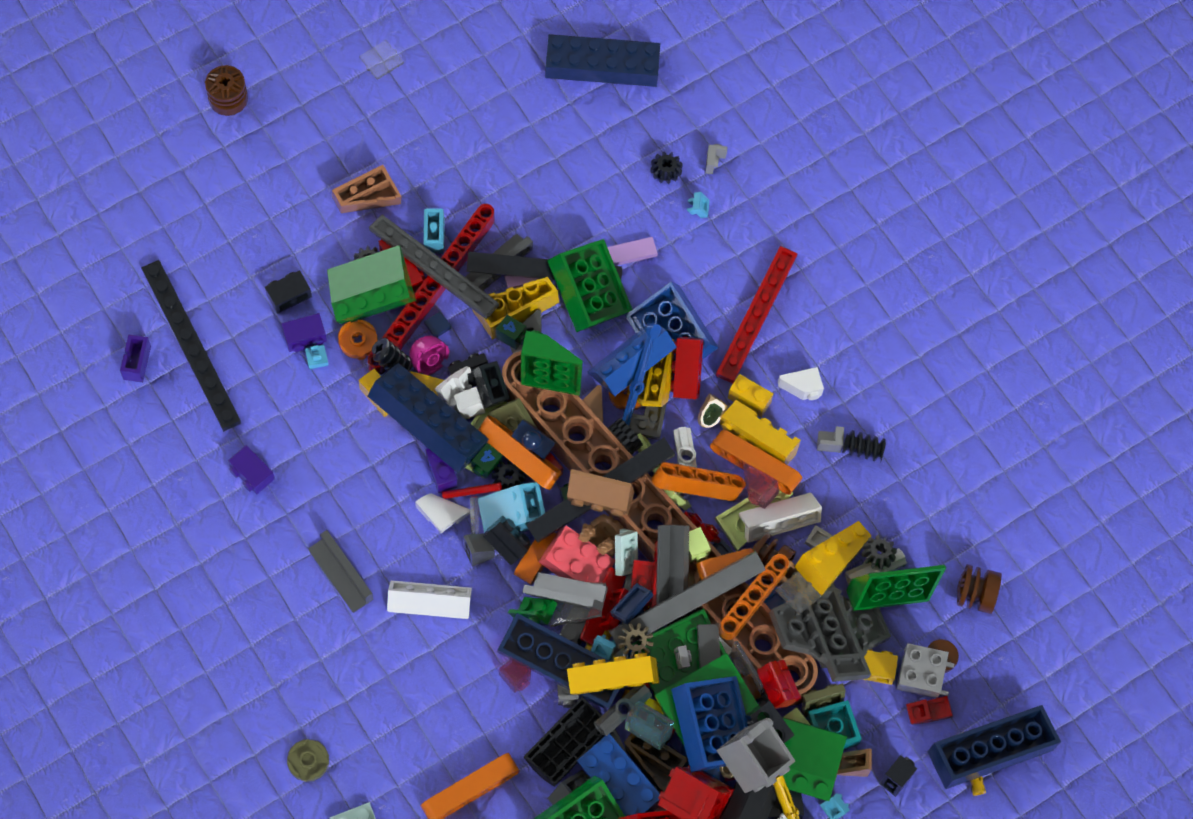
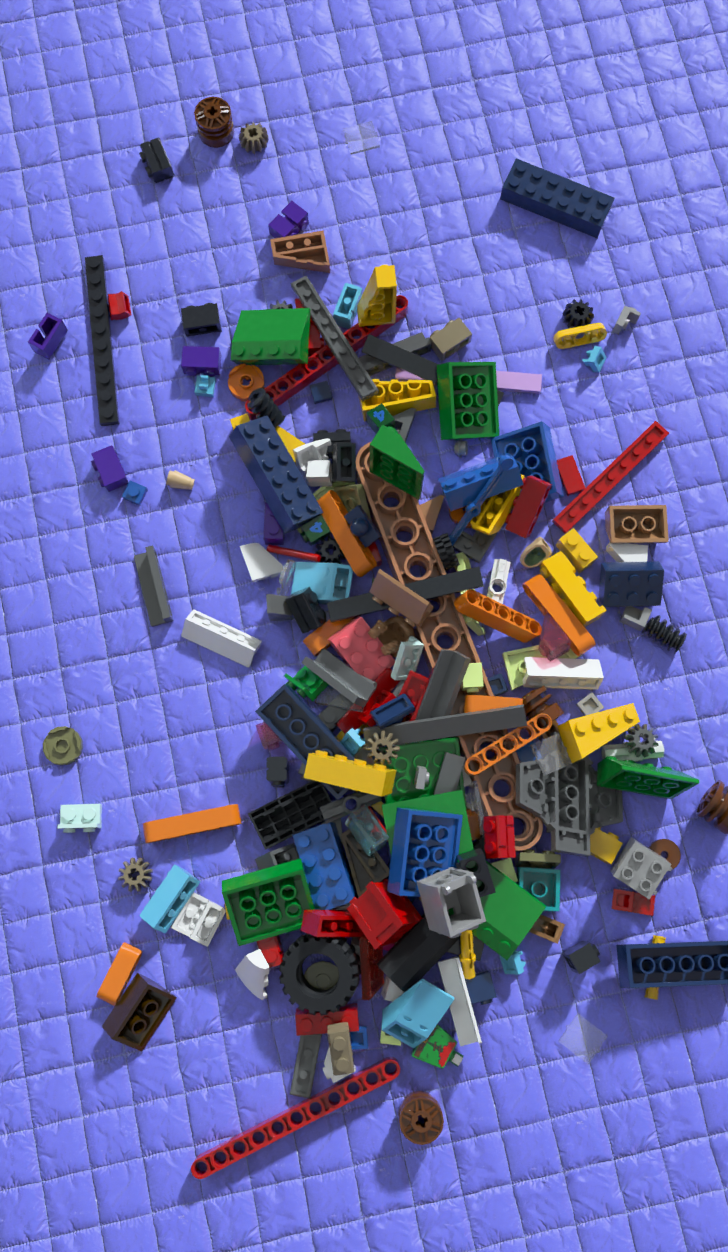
camera: 25 degrees right, 10 degrees up
dark pink cylinder [409,336,450,375] -> none
red slope [684,511,721,543] -> none
none -> red piece [108,291,132,320]
none -> blue plate [122,481,148,506]
none -> black brick [139,138,174,183]
none -> tan cone [166,470,195,490]
none -> dark tan gear [239,122,269,154]
none -> black brick [266,756,289,788]
none -> dark purple piece [268,201,309,238]
none -> yellow wedge [357,265,397,327]
none -> dark tan brick [430,318,472,361]
none -> light grey plate [454,439,468,457]
none -> yellow beam [553,323,607,349]
none -> red tile [557,455,585,496]
none -> dark blue brick [599,561,664,607]
none -> medium nougat slope [605,505,669,544]

